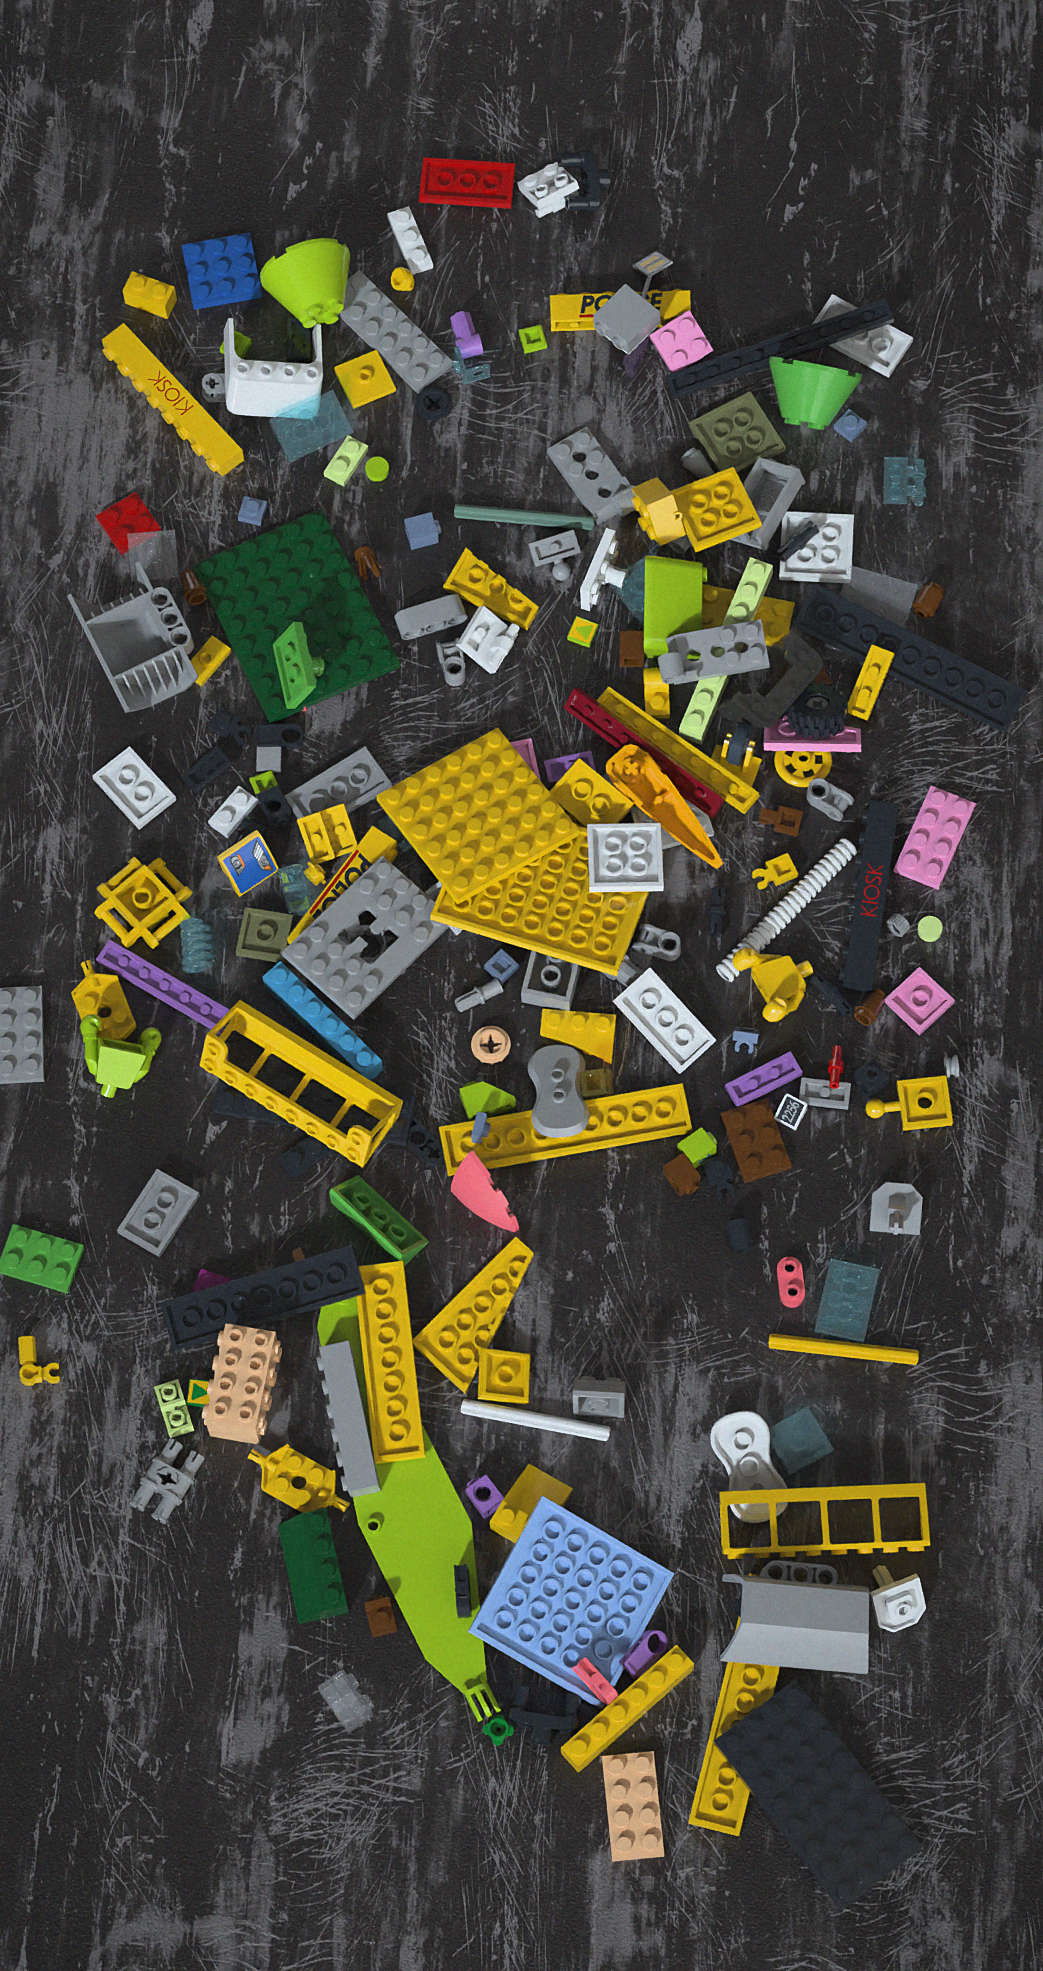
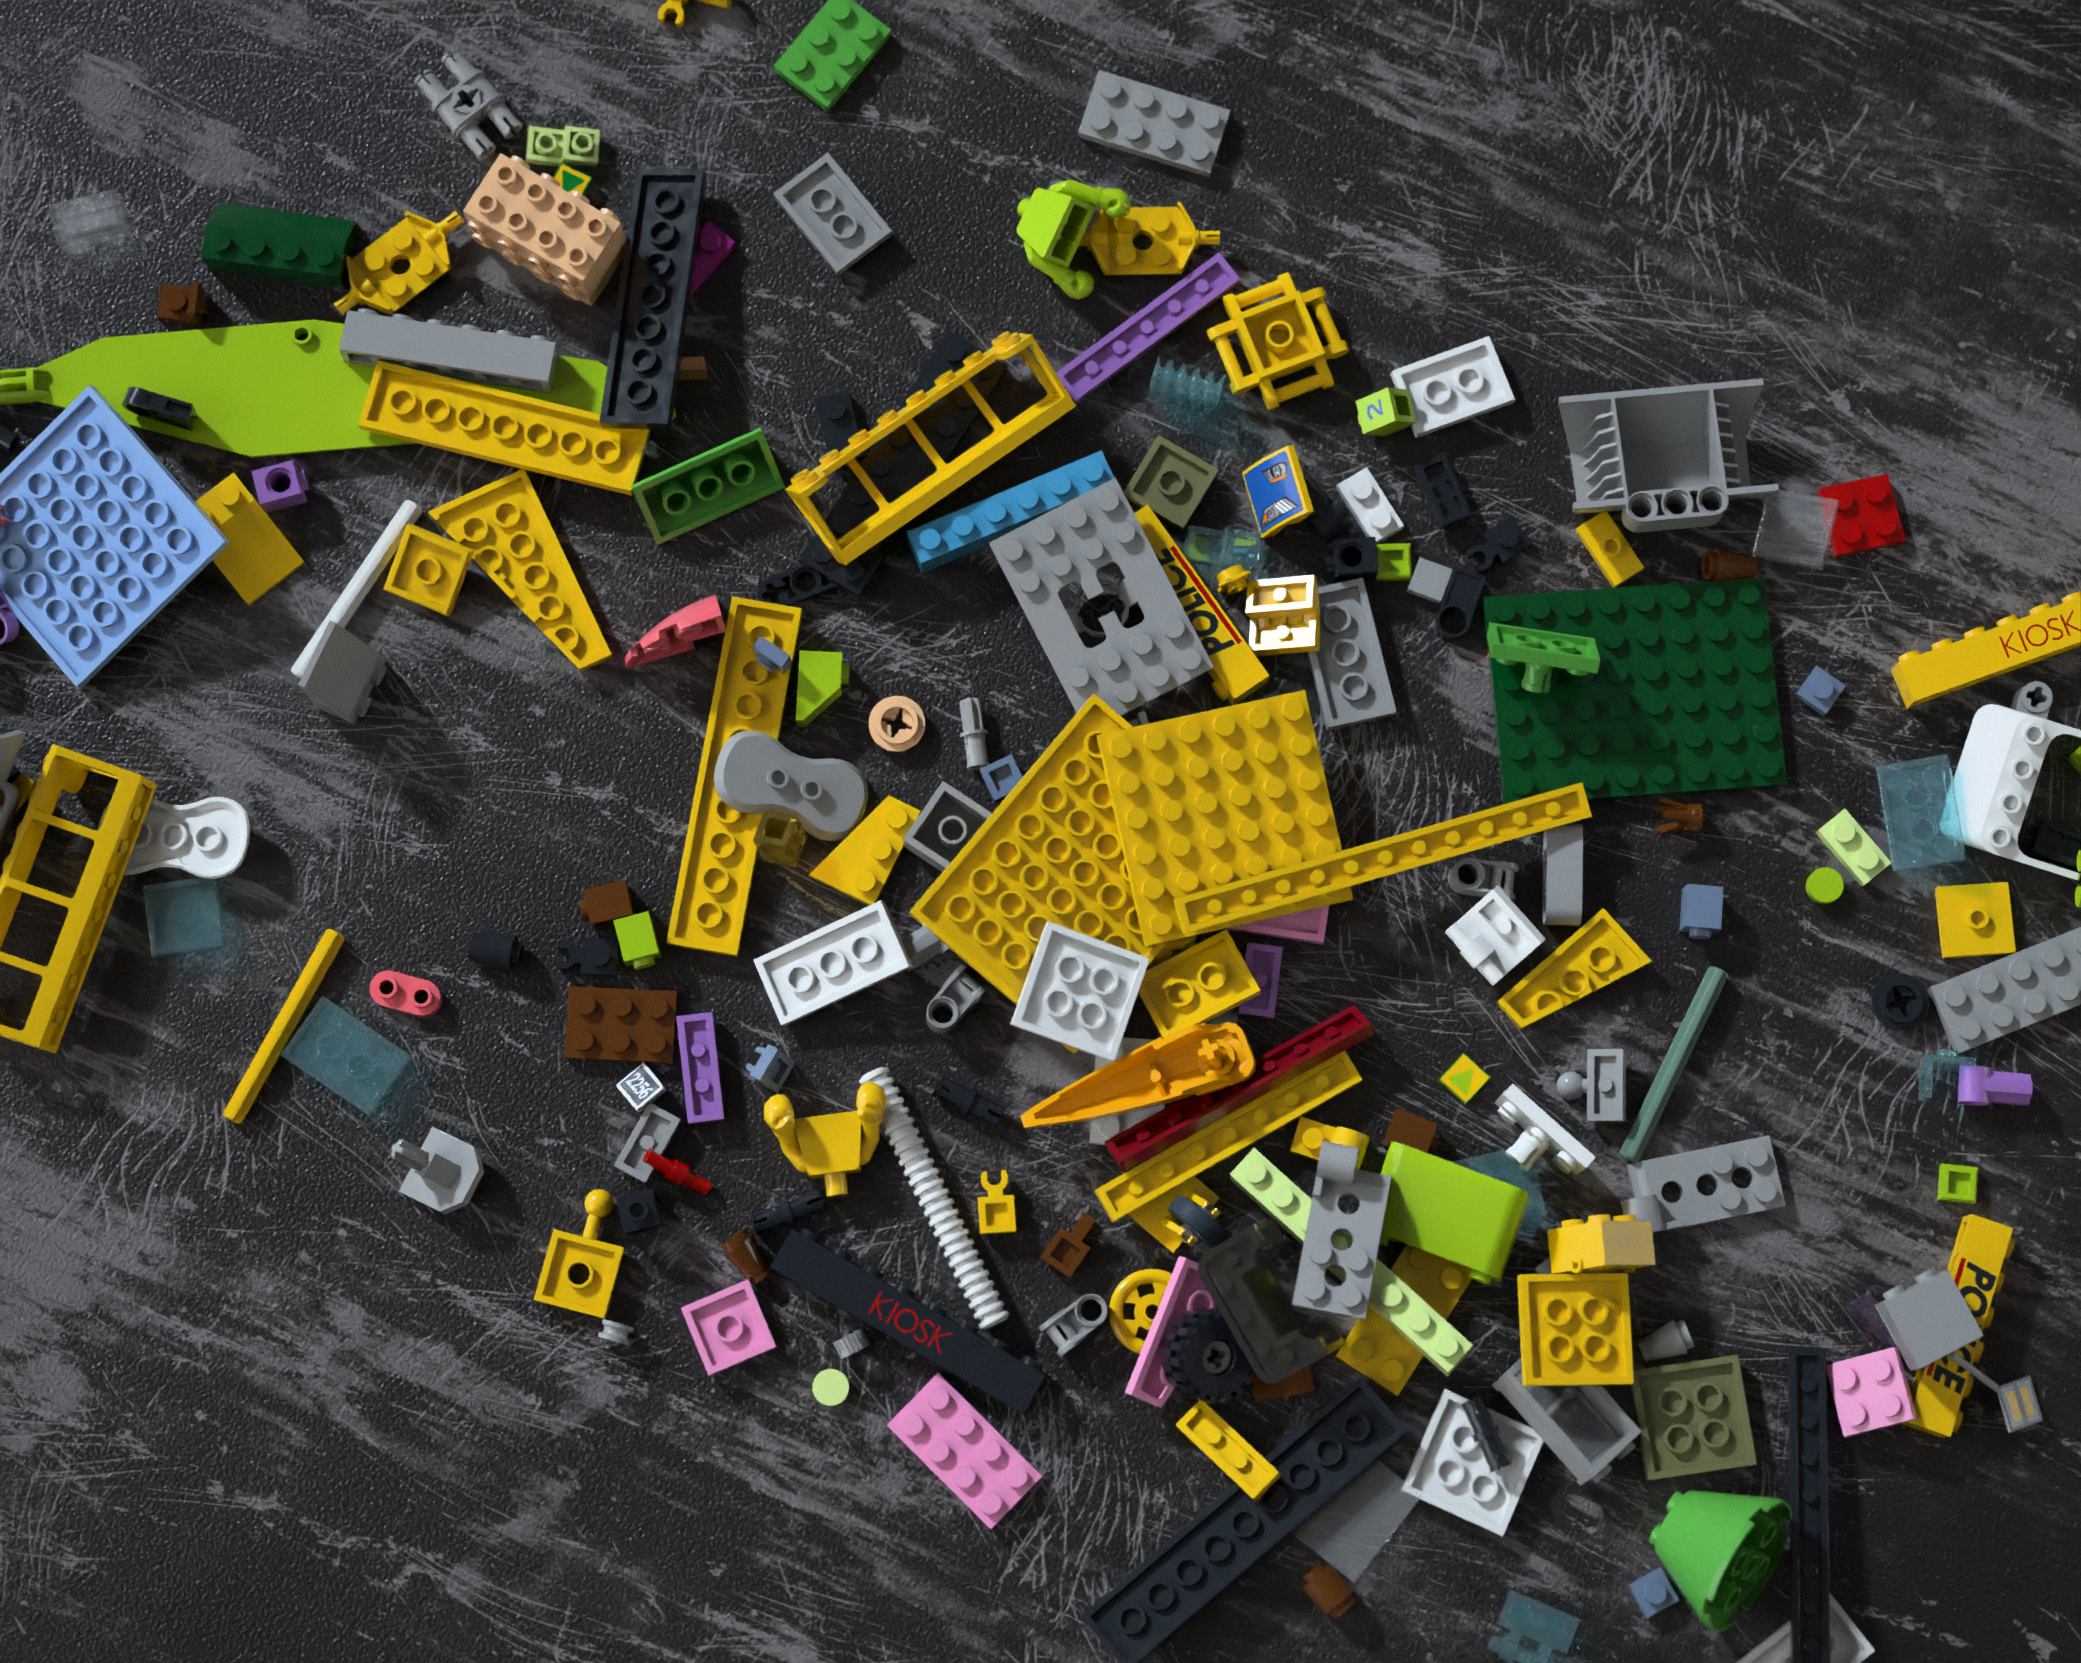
camera: 105 degrees right, 10 degrees up
none -> yellow plate [1173,782,1592,934]
none -> lime brick [1356,387,1417,437]

